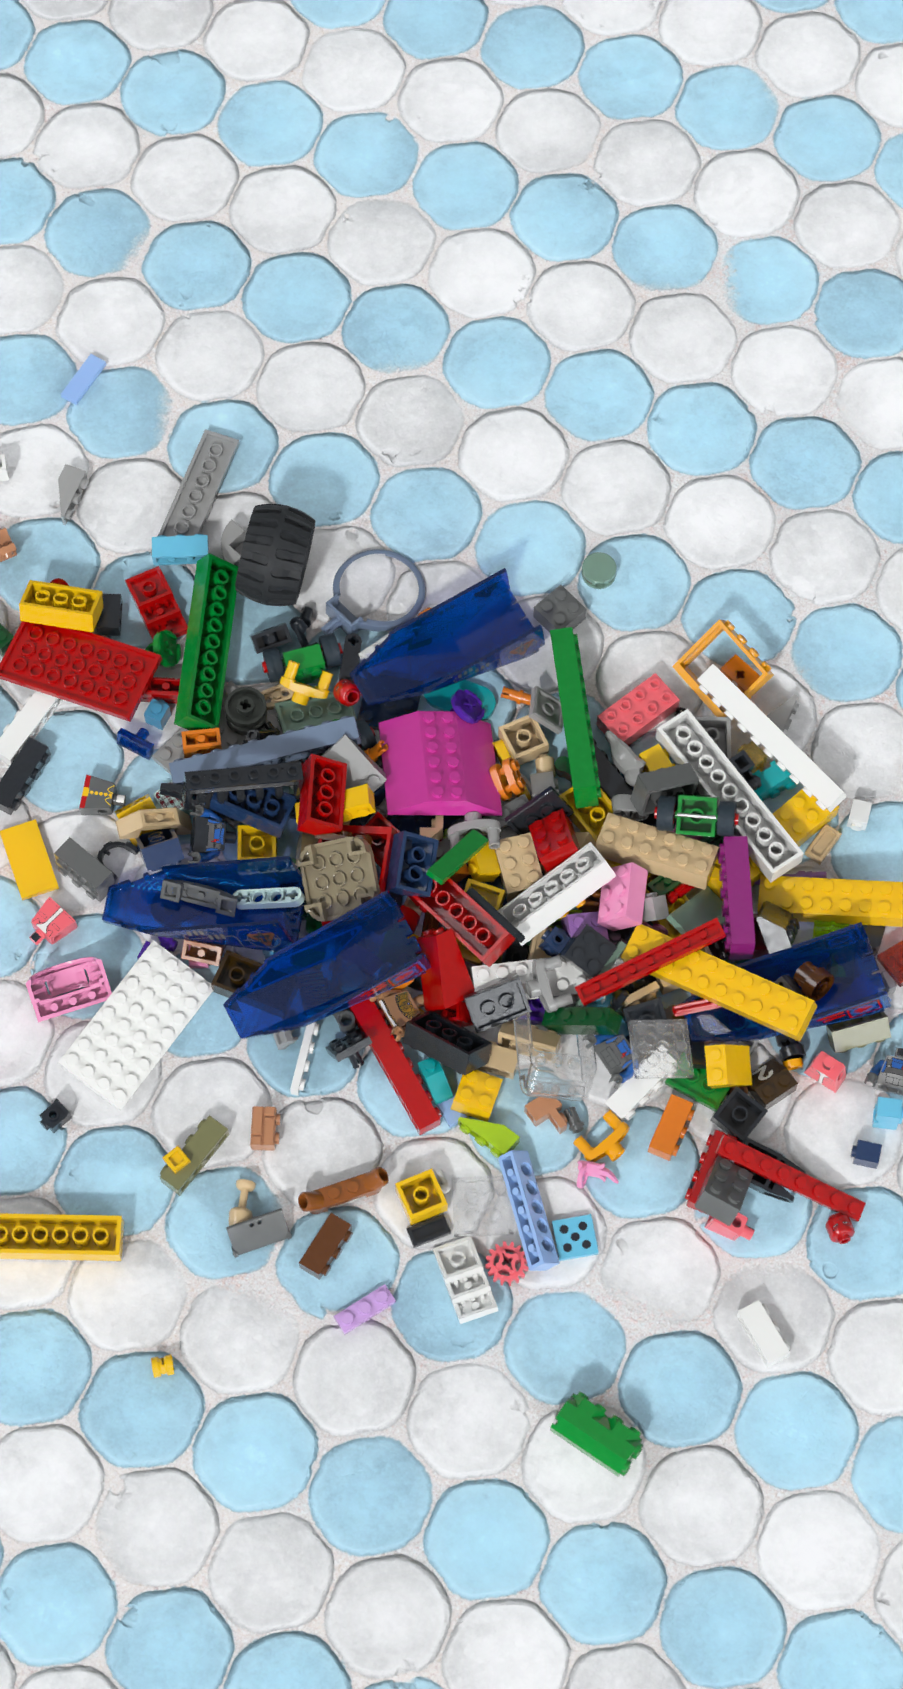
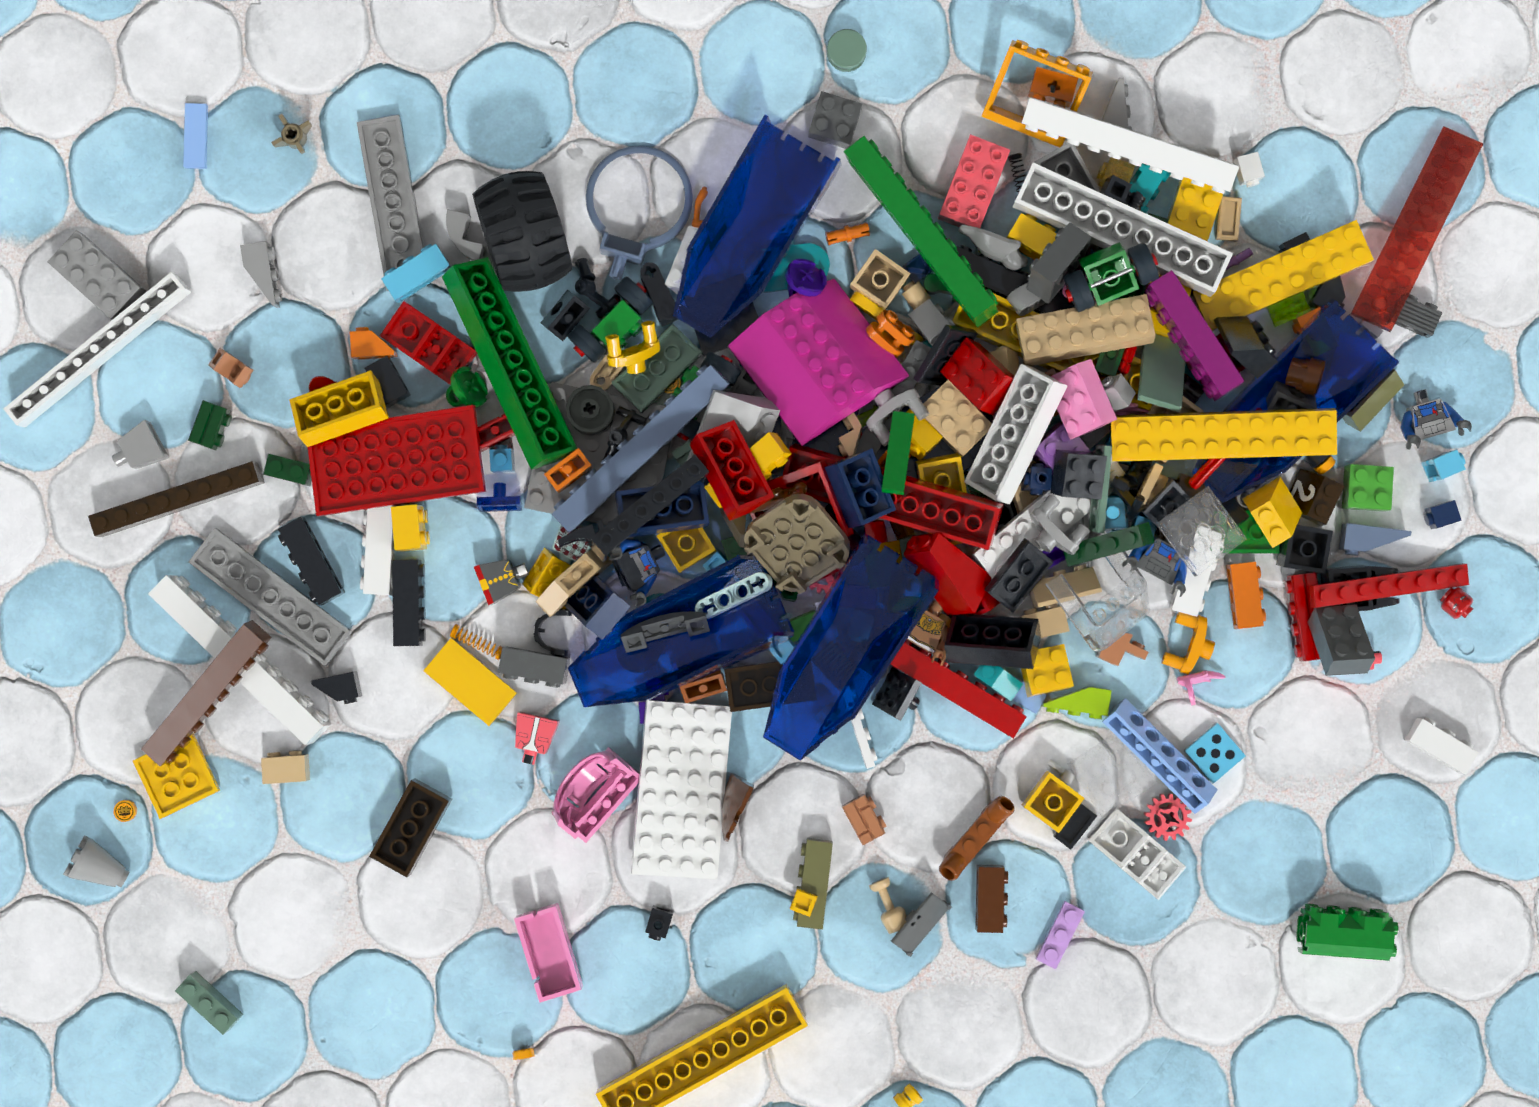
camera: 25 degrees left, 20 degrees up
red head [333,679,361,707] -> none
orange pin [364,740,388,762] -> none
black tile [466,887,525,943] -> none
light grey tile [528,686,563,734] -> none
dark grey pin [563,1107,584,1133] -> none
red plate [575,918,726,1006] -> none
coral torso [804,1051,846,1093] -> none
none -> dark tan brick [271,114,312,154]
none -> orange slope [350,327,398,360]
none -> yellow brick [391,504,430,552]
none -> light orange piece [450,624,502,660]
none -> reddish brown brick [722,773,754,842]
none -> dark blue tile [902,254,932,284]
none -> sand blue slope [1339,523,1412,556]
none -> bright green brick [1342,464,1394,511]

